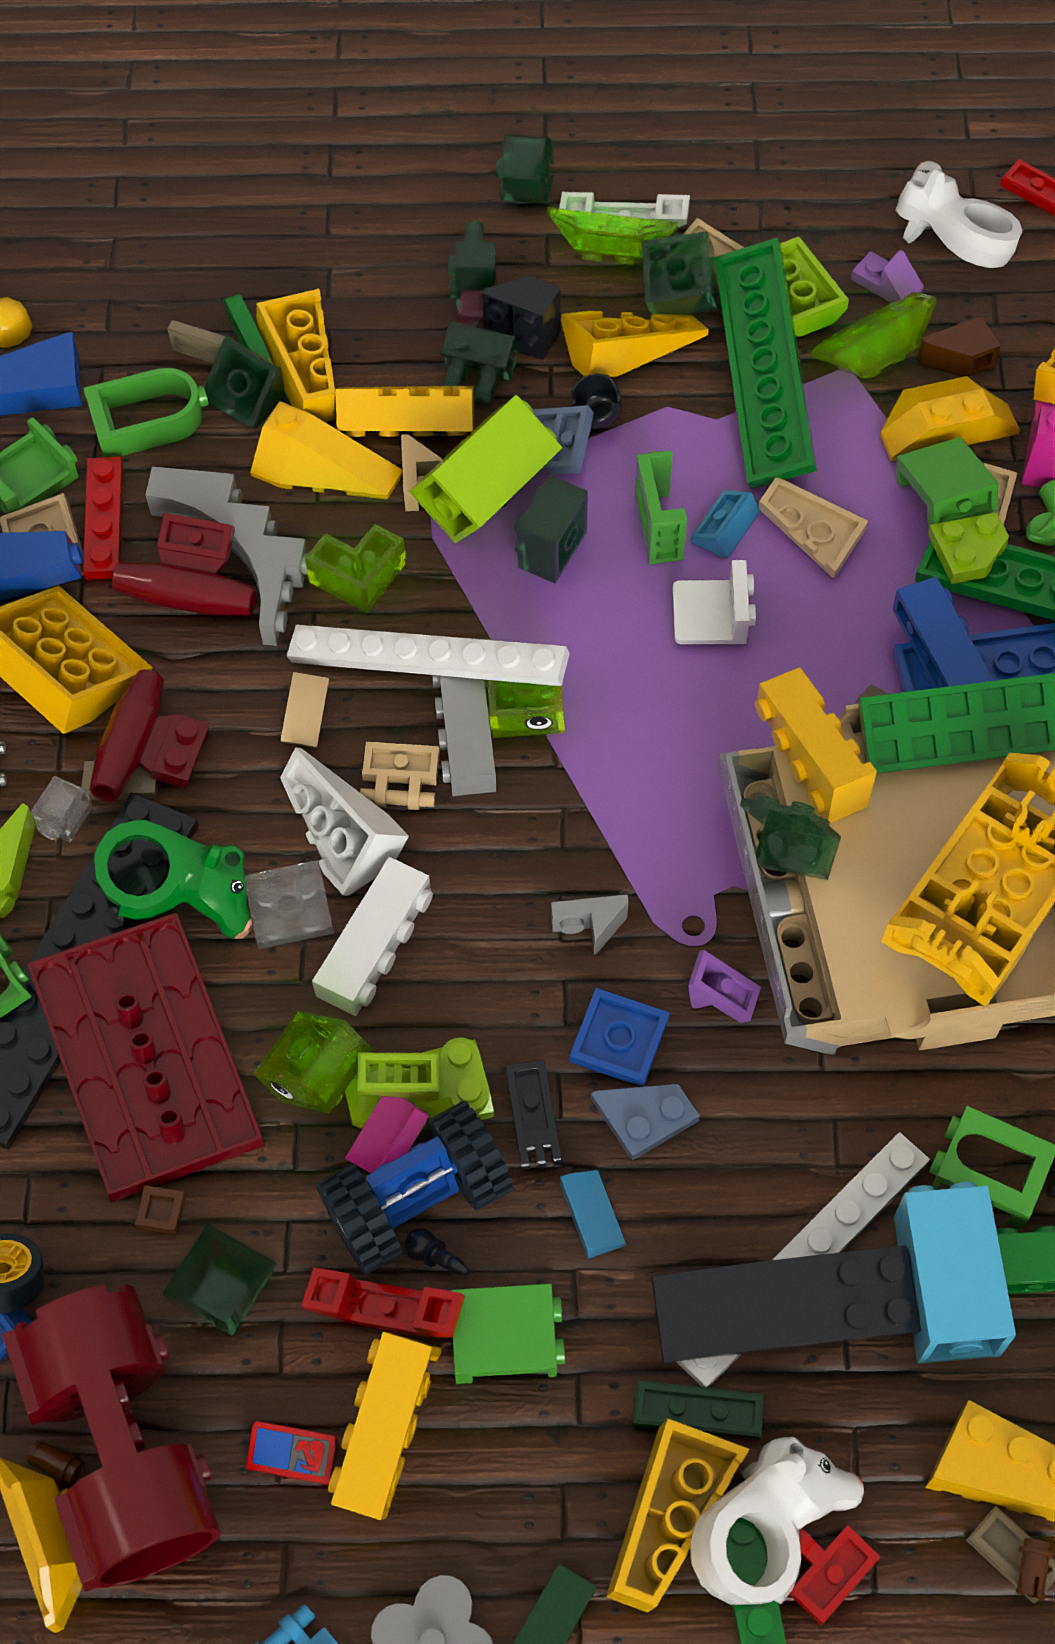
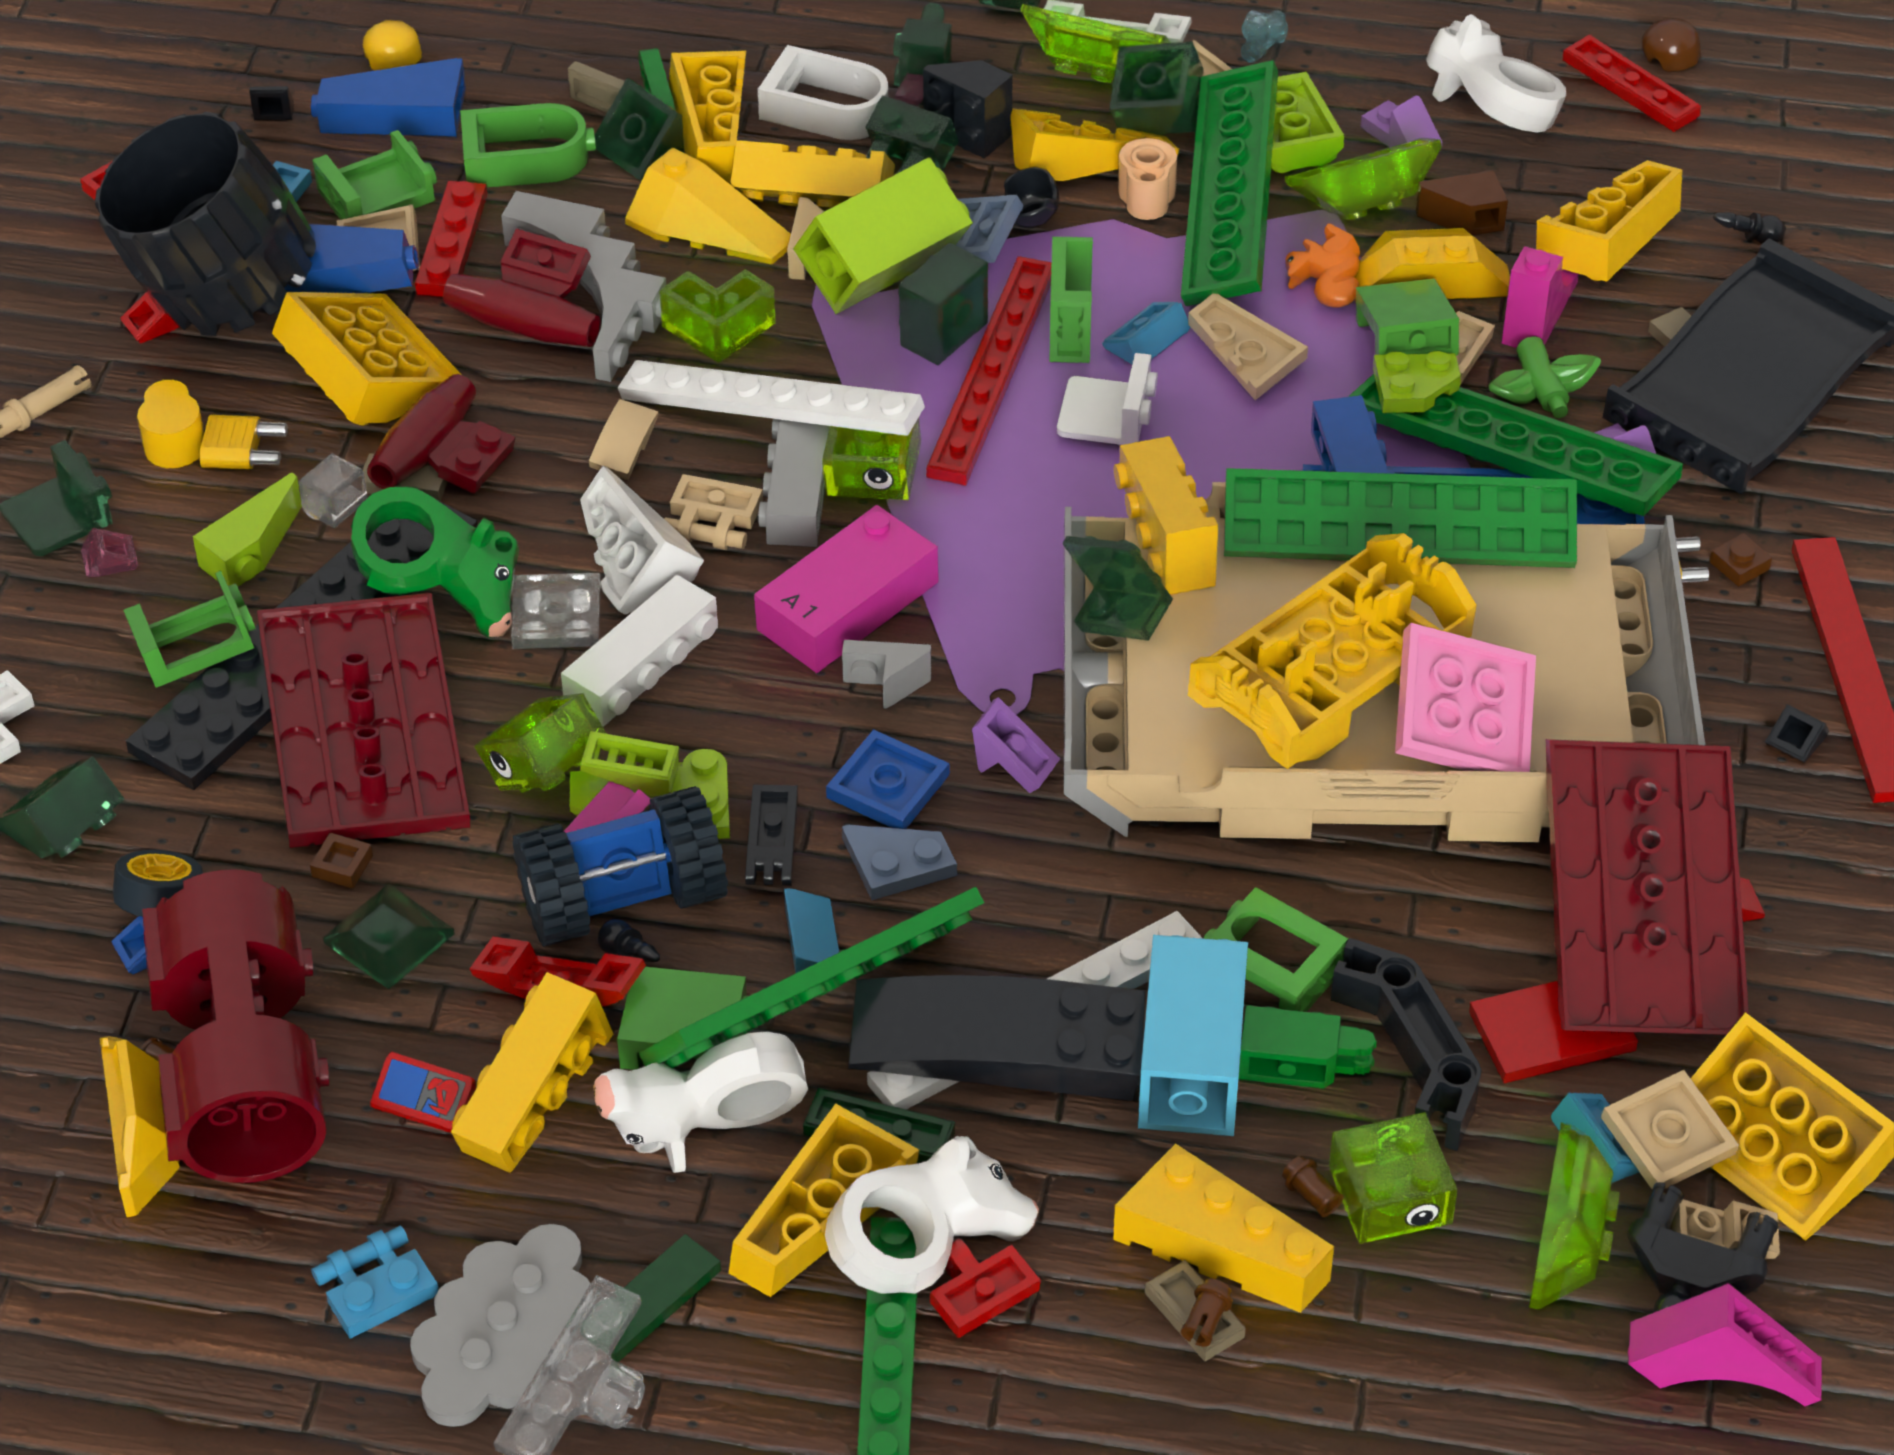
camera: 10 degrees right, 15 degrees down
none -> white animal [593,1032,808,1173]
none -> green plate [639,887,984,1069]
none -> dark pink brick [754,505,939,673]
none -> white window [758,45,897,140]
none -> red tile [926,256,1052,485]
none -> light nougat piece [1118,138,1177,220]
none -> clear light blue plate [1241,10,1288,63]
none -> orange animal [1285,223,1360,308]

